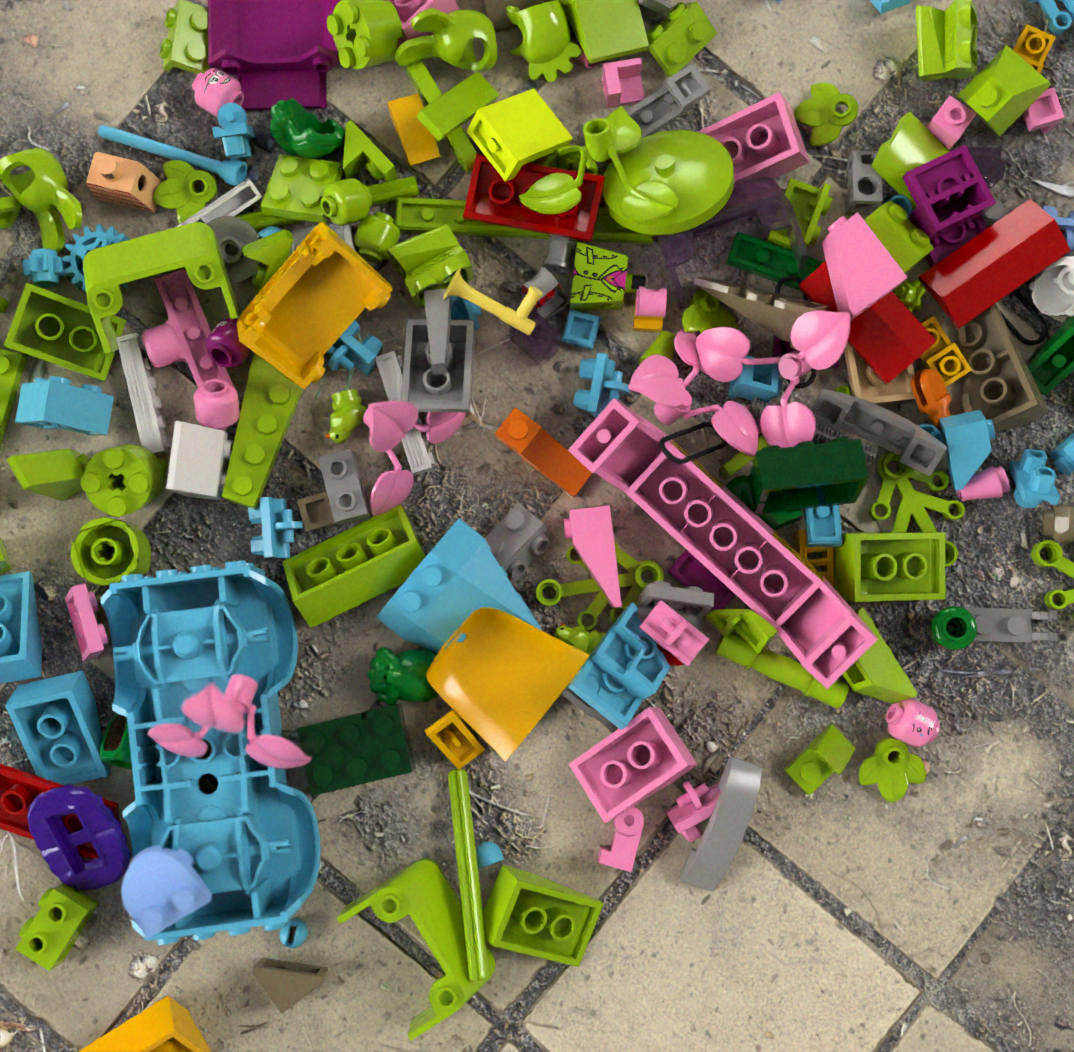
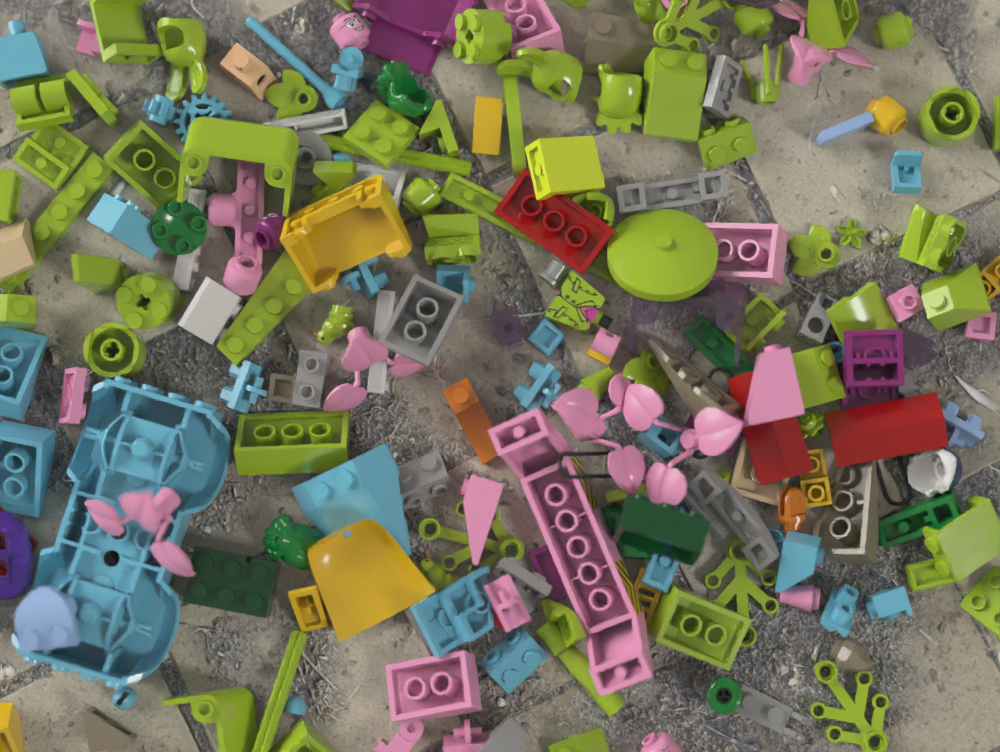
camera: 30 degrees right, 0 degrees up
rock [100,713,132,770] -> none
lime head [321,178,372,226] -> none
lime tile [416,71,500,142] -> none
light grey piece [424,288,452,375] -> none
light yellow piece [443,268,543,336] -> none
lime plant [519,106,679,222] -> none
light grey leg [521,268,564,323] -> none
bright pink panel [602,58,644,108] -> none
lime slope [843,607,918,704] -> none
none -> green dish [151,200,207,255]
none -> medium azure bracket [480,625,549,694]
none -> lime plant [835,218,868,250]

